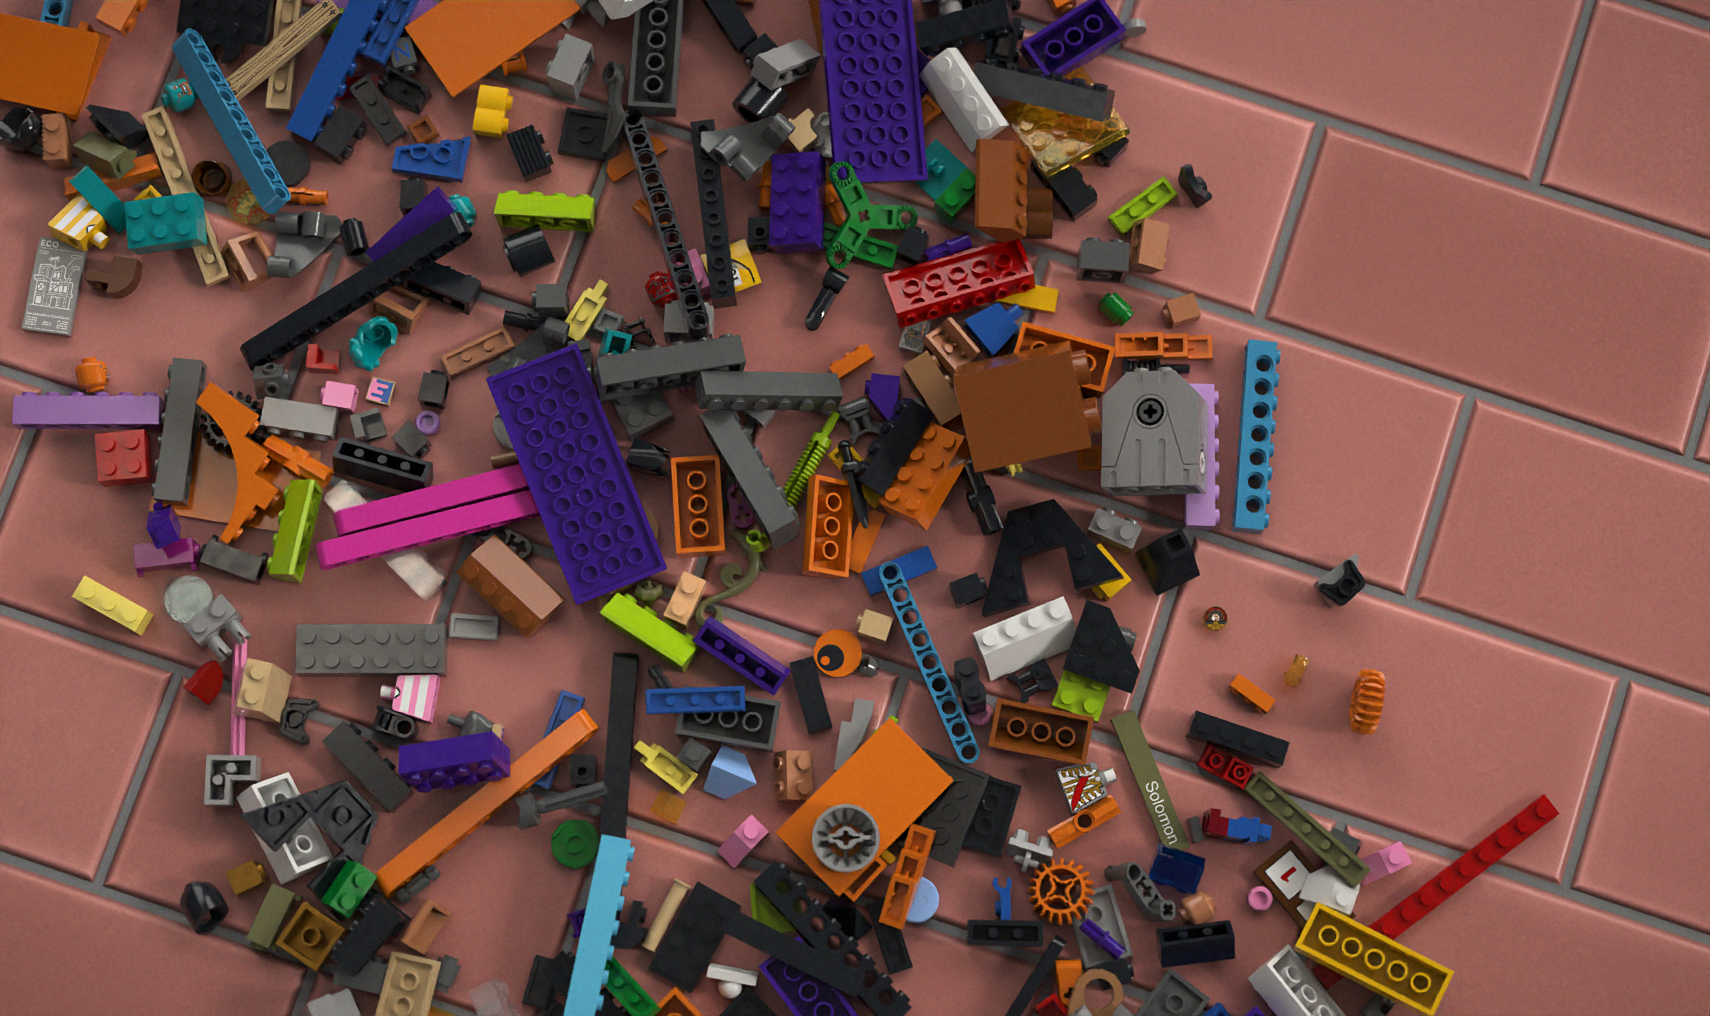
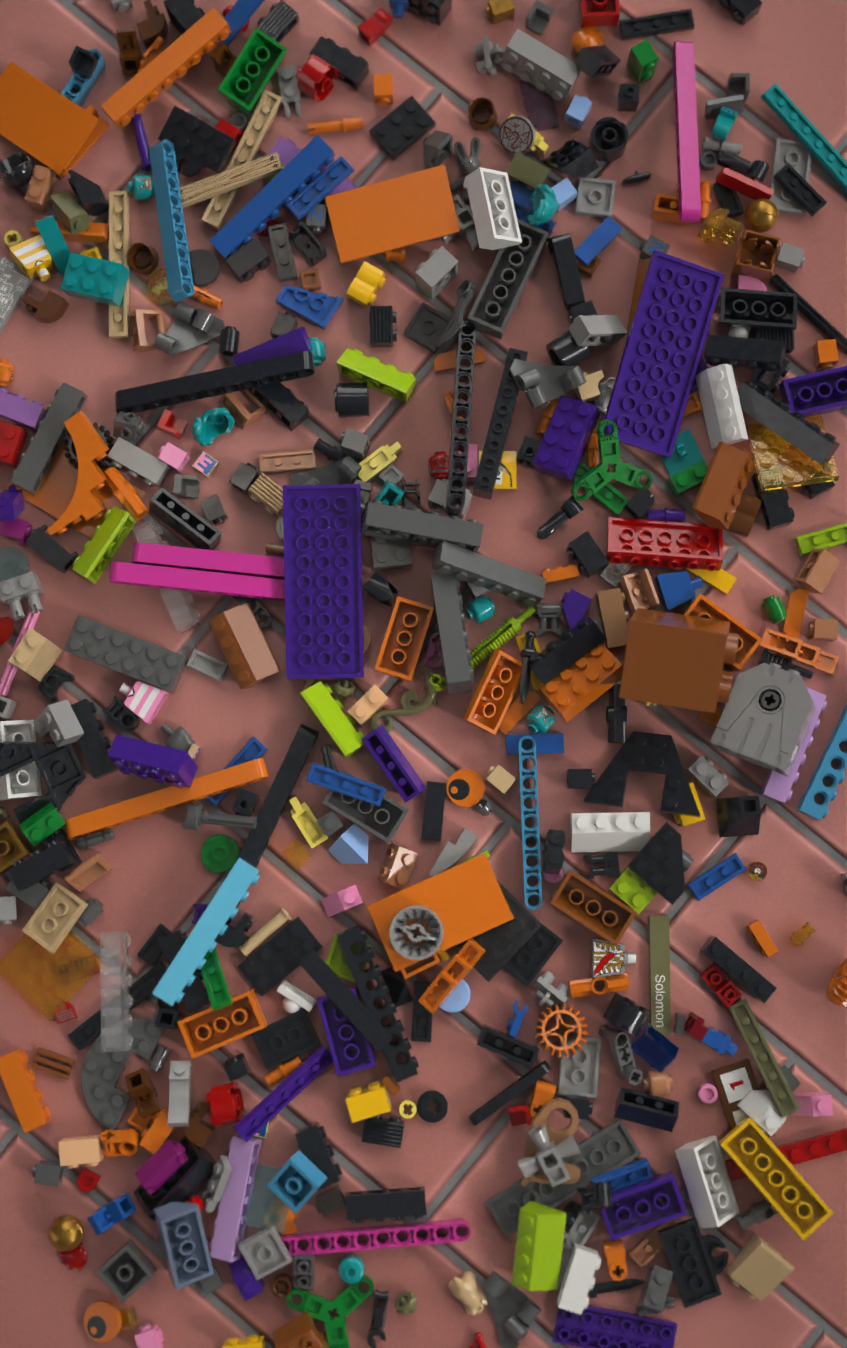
camera: 30 degrees right, 5 degrees up
medium lavender tile [415,411,440,436] -> none
dark grey brick [1076,237,1130,284] -> none
dark purple axle [1079,918,1126,960] -> none
none -> light yellow bush [4,230,23,248]
none -> light grey brick [33,699,84,747]
none -> dark purple pin [131,114,152,171]
none -> tan brick [248,473,283,517]
none -> teal head [465,595,495,623]
none -> teal head [527,705,555,734]
none -> black brick [567,531,609,578]
none -> black brick [603,993,650,1036]
none -> blue tile [687,853,746,901]
none -> orange piece [782,588,809,639]

